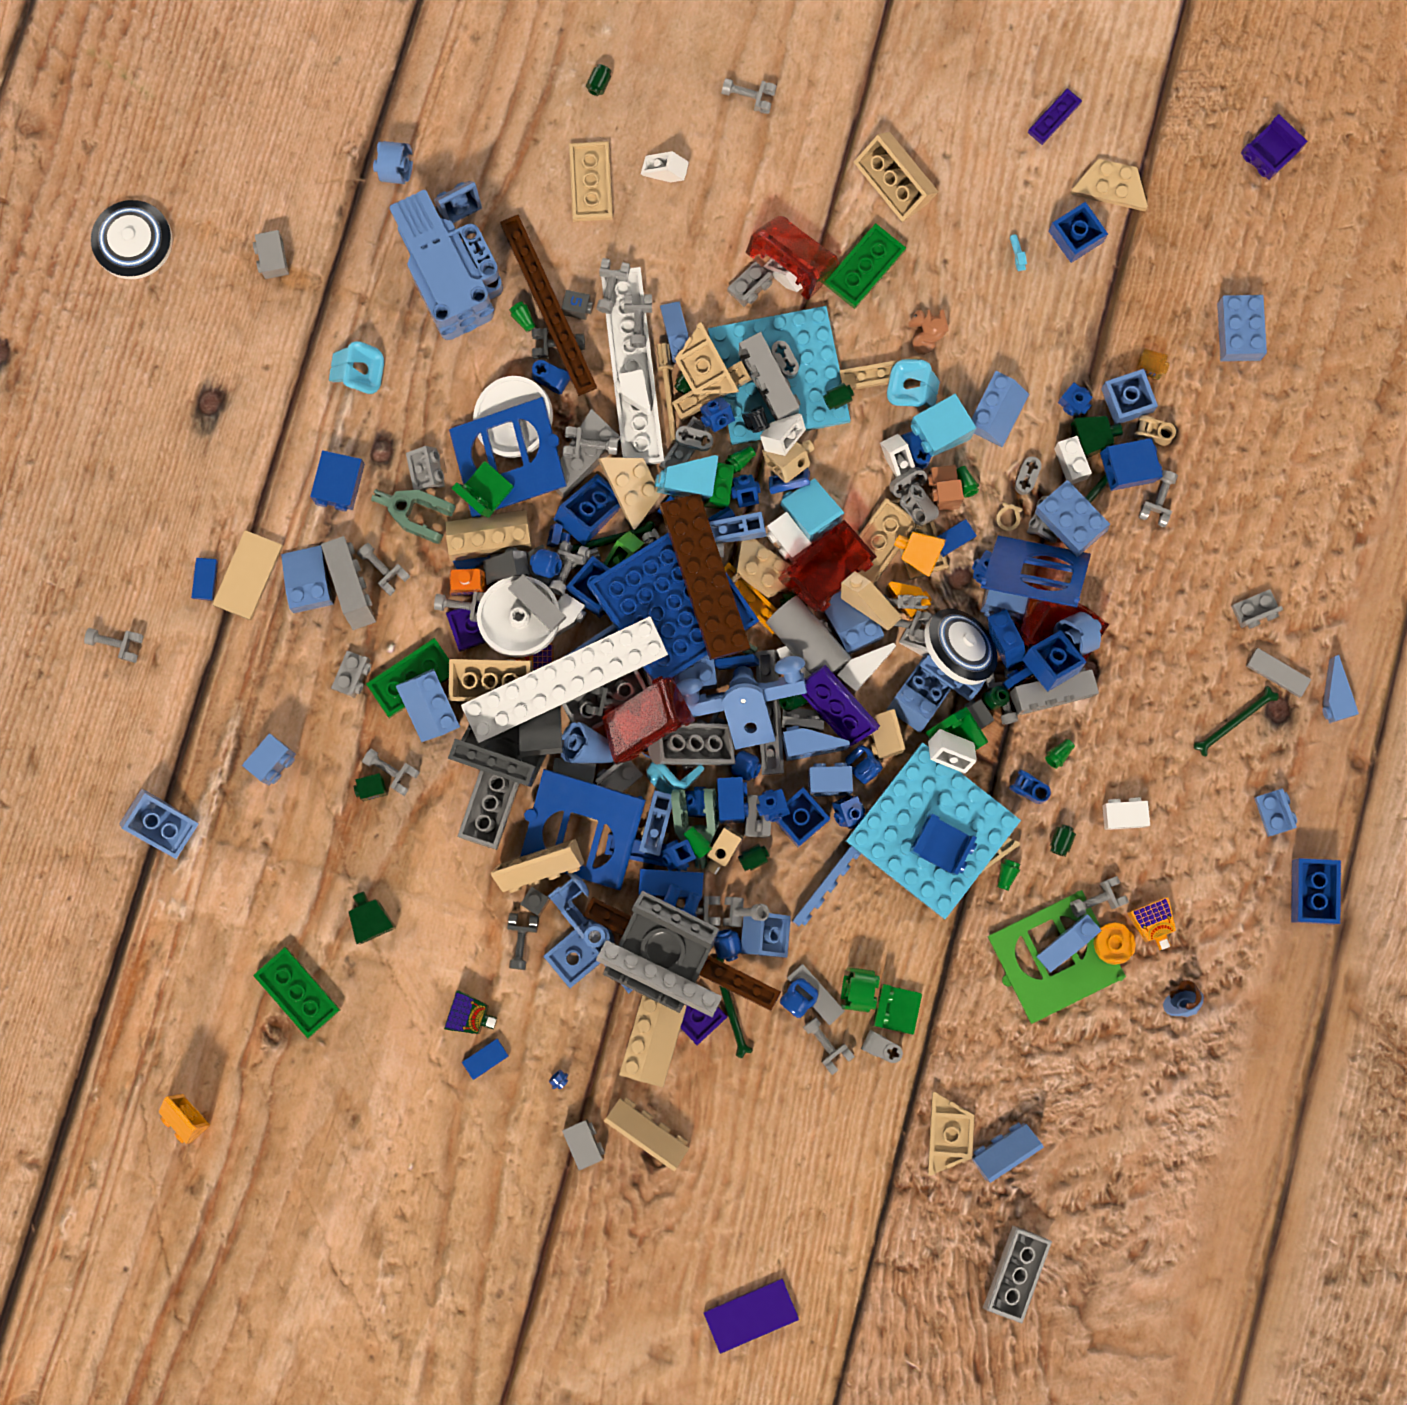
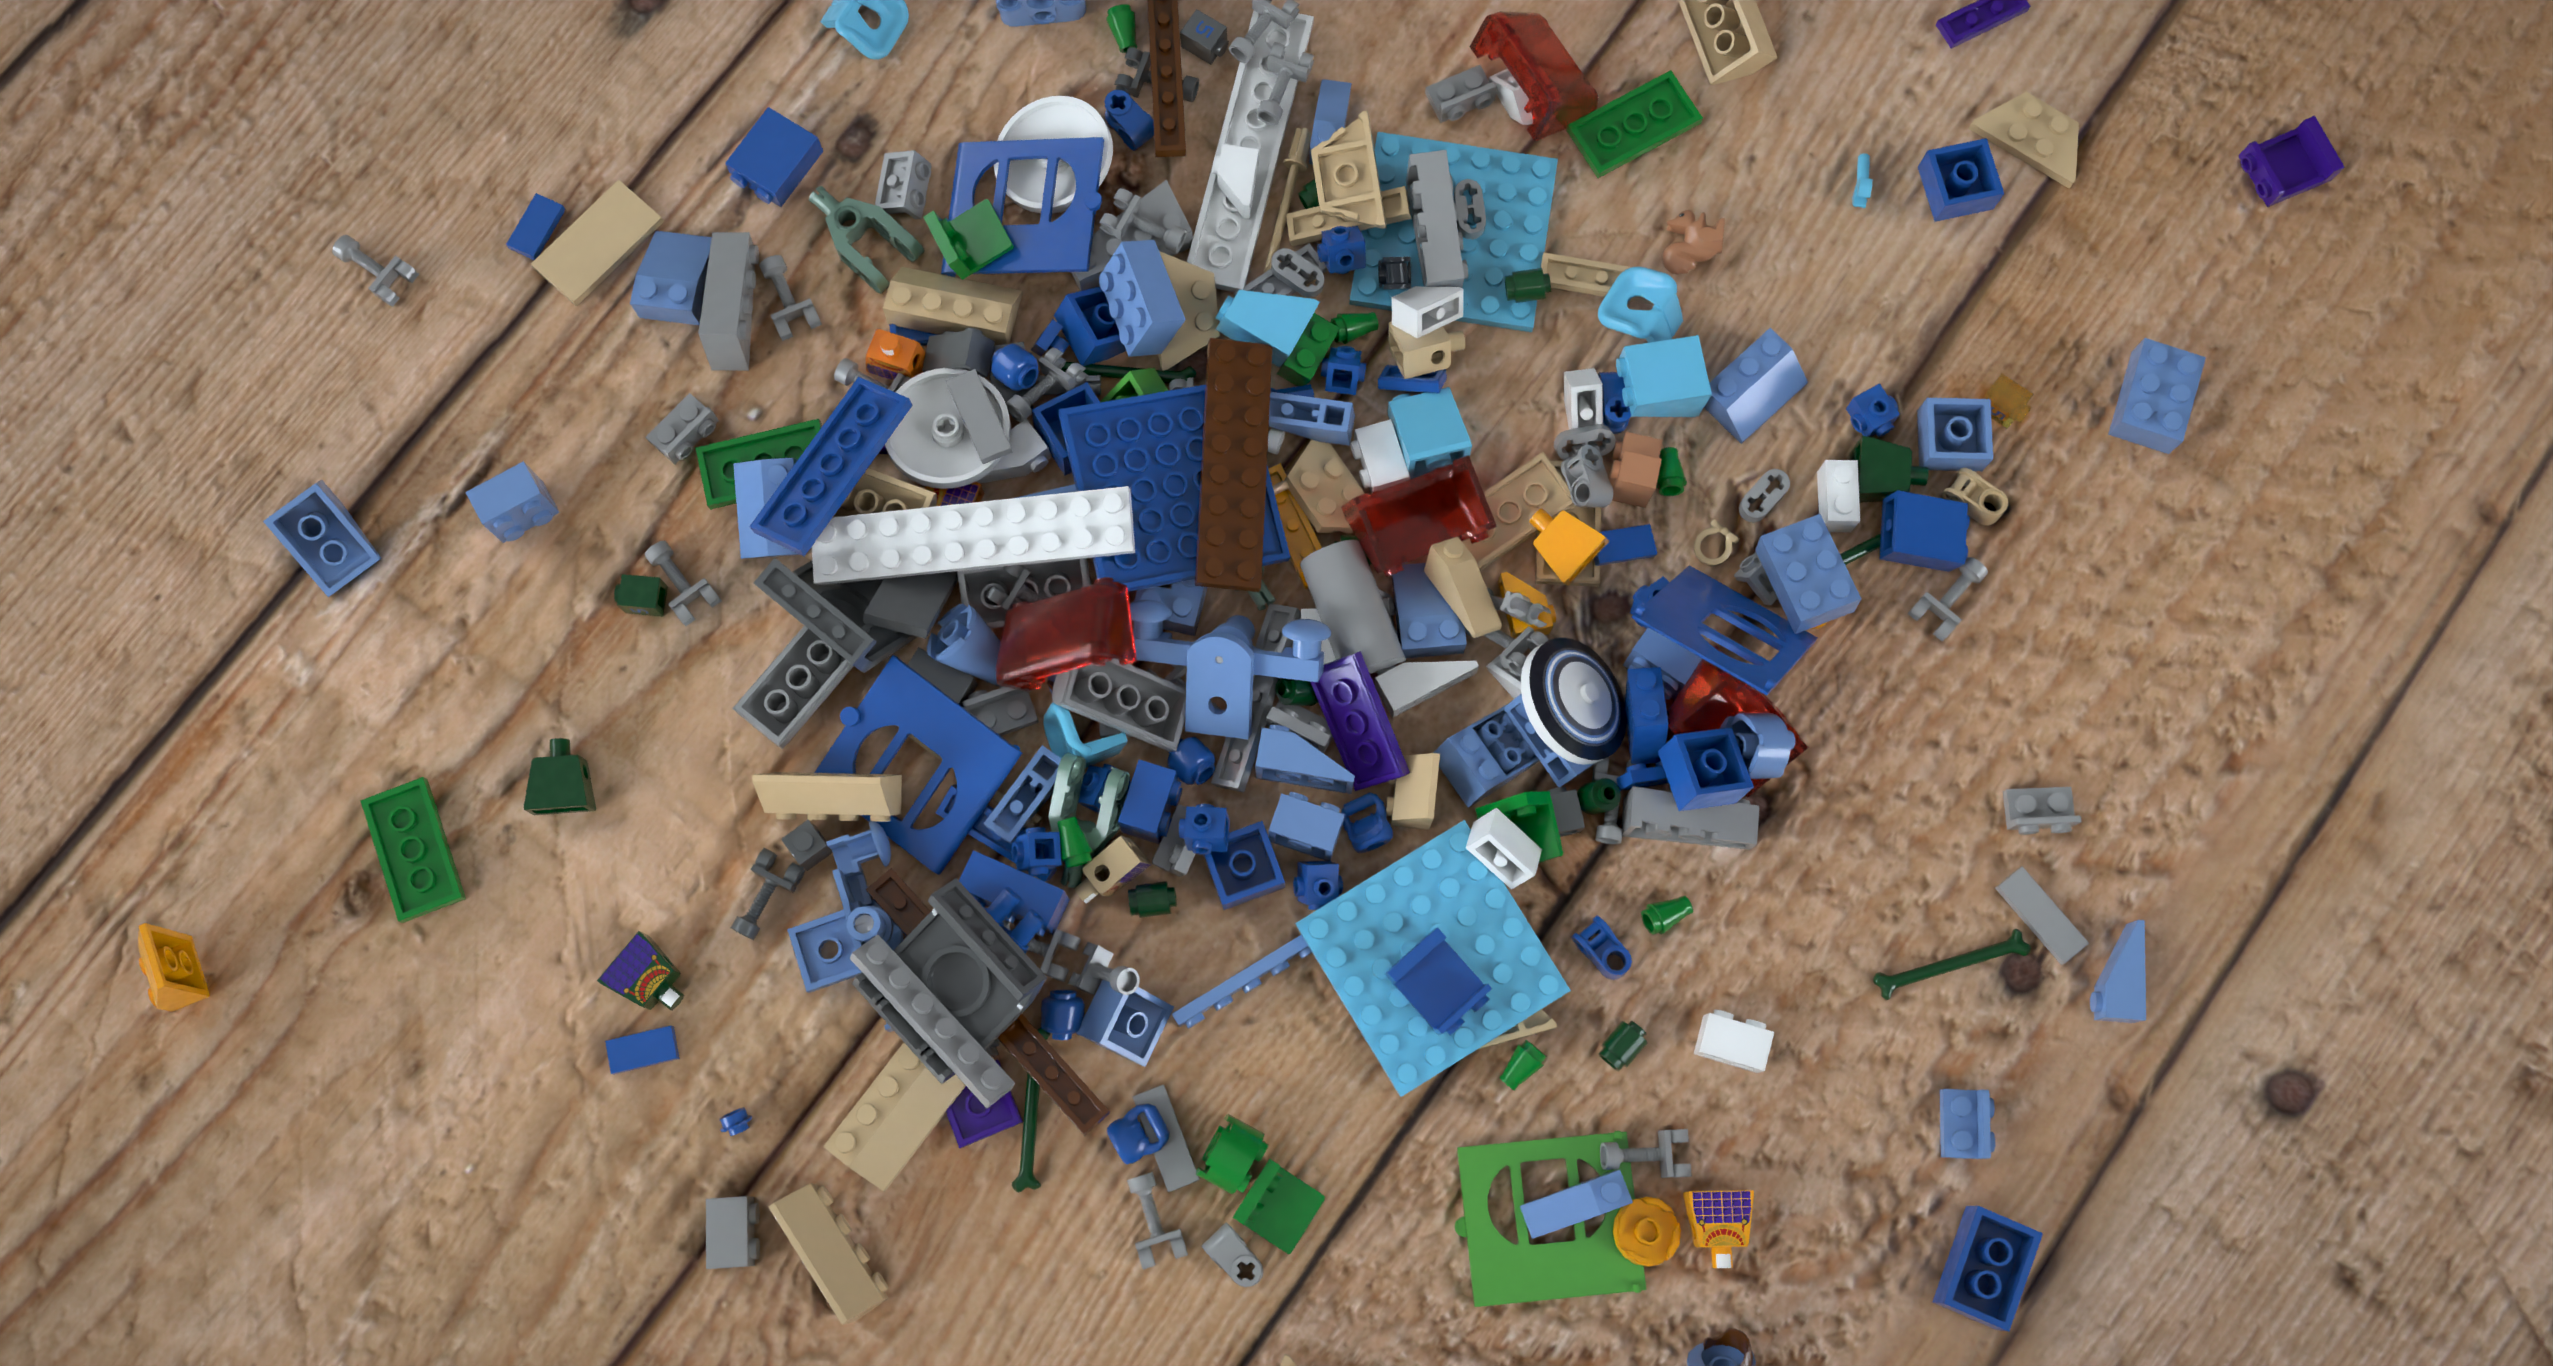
camera: 20 degrees right, 5 degrees down
blue tile [714,654,760,670] -> none
none -> blue plate [749,377,913,557]
none -> medium blue brick [1098,240,1186,357]

